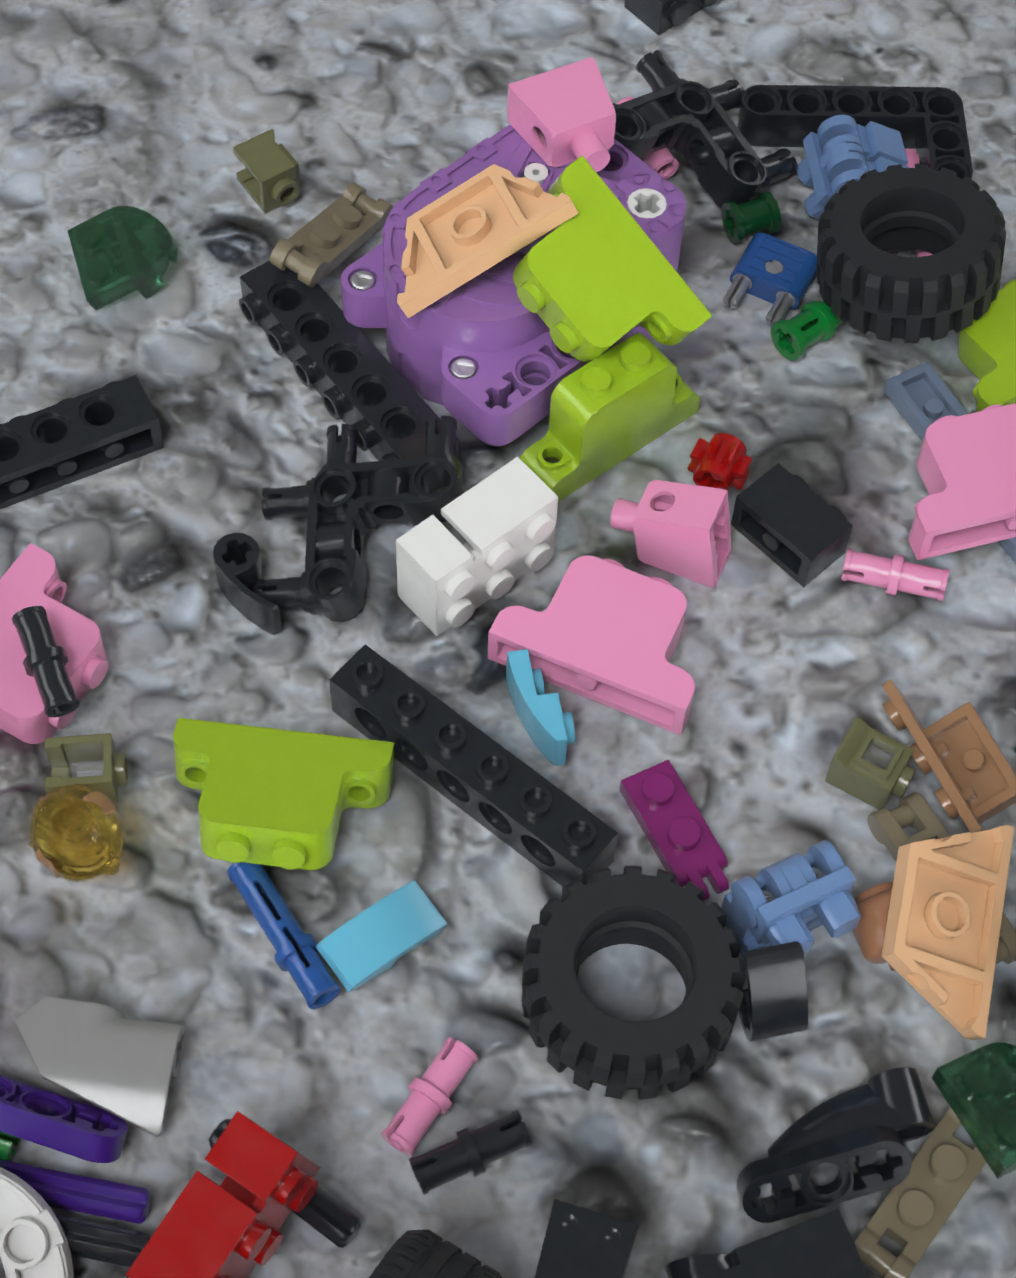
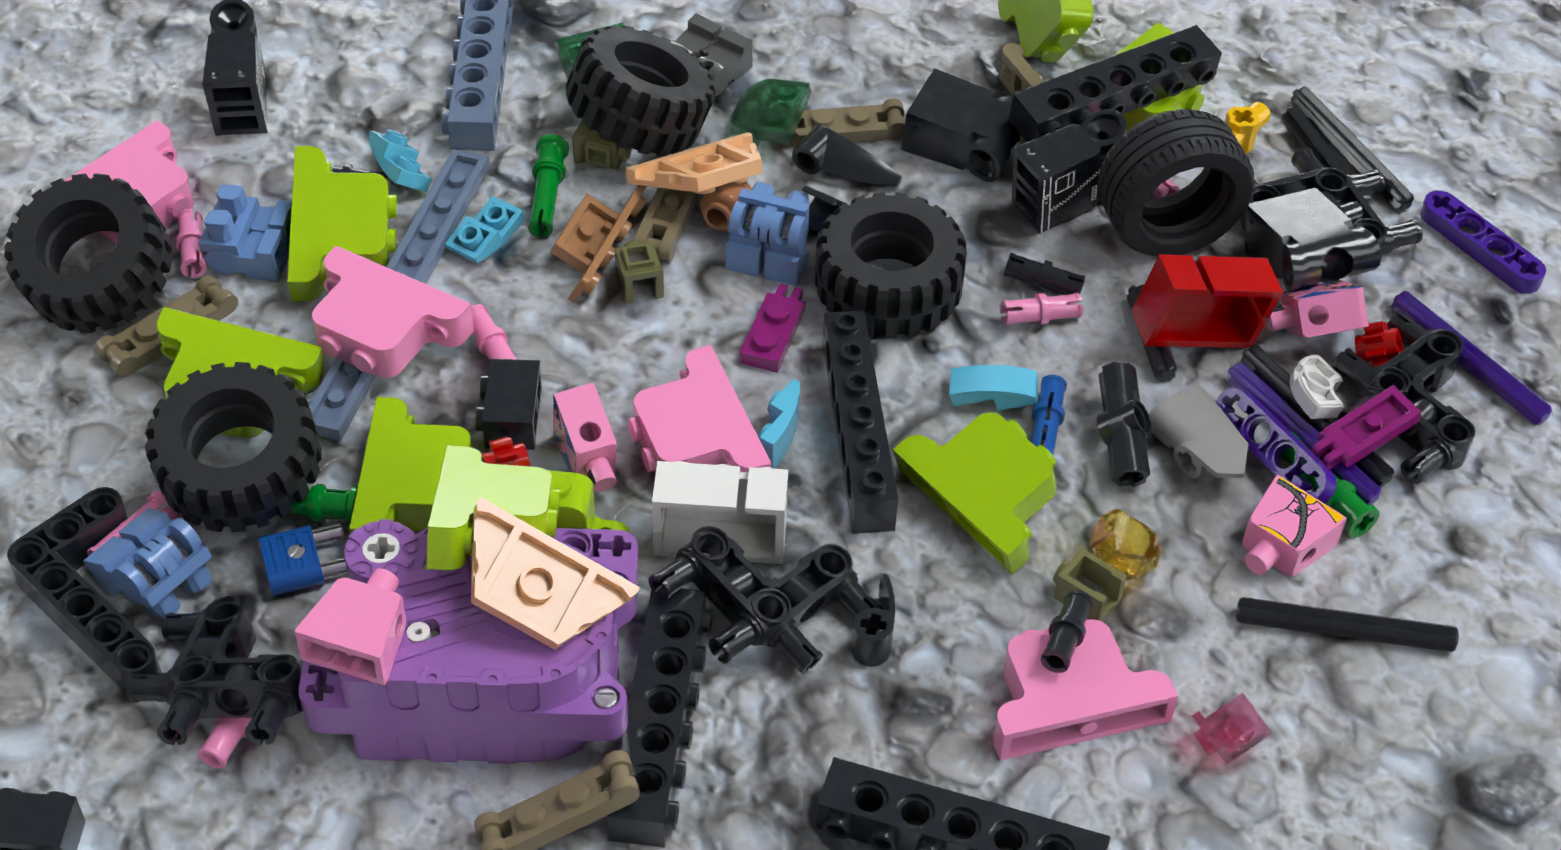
camera: 135 degrees left, 10 degrees down
dark green bush [721,191,781,244] -> none
black beam [736,1126,912,1223] -> none
none -> lime brick [349,397,472,534]
none -> black piece [1097,362,1151,487]

